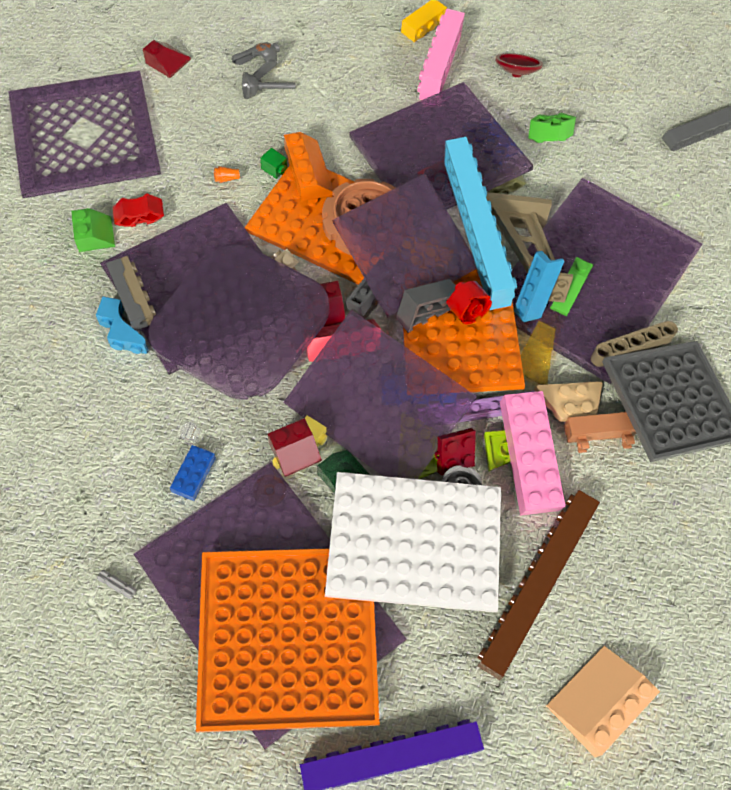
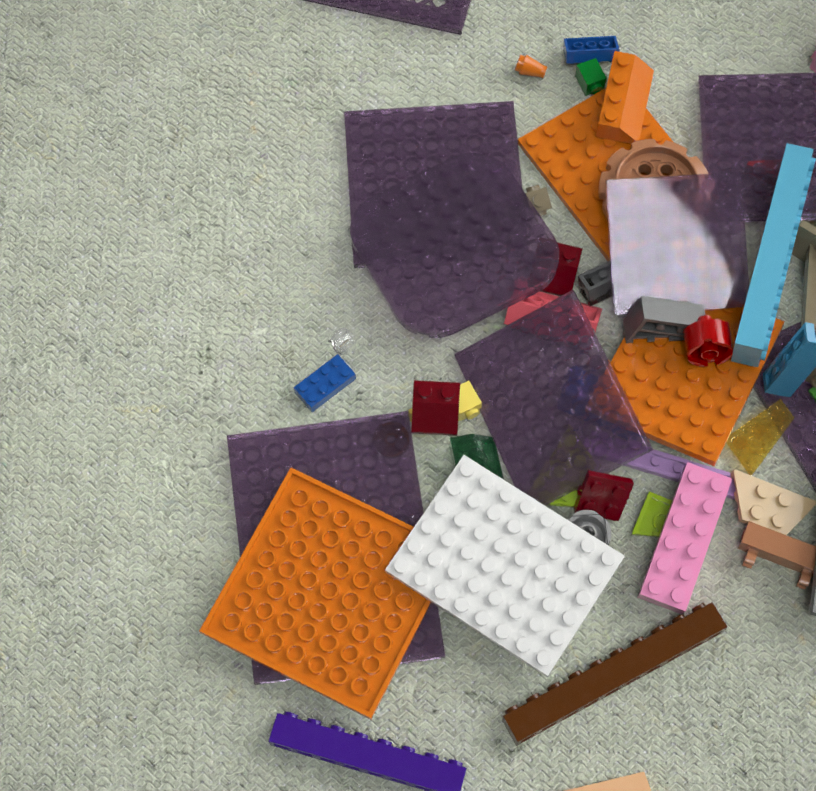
camera: 35 degrees right, 5 degrees up
bright green slope [71,208,115,252] -> none
dark azure arch [96,297,148,354] -> none
light grey axle [97,570,137,599] -> none
piece [106,256,156,331] -> none
red brick [113,193,164,227] -> none
none -> blue piece [563,36,620,64]

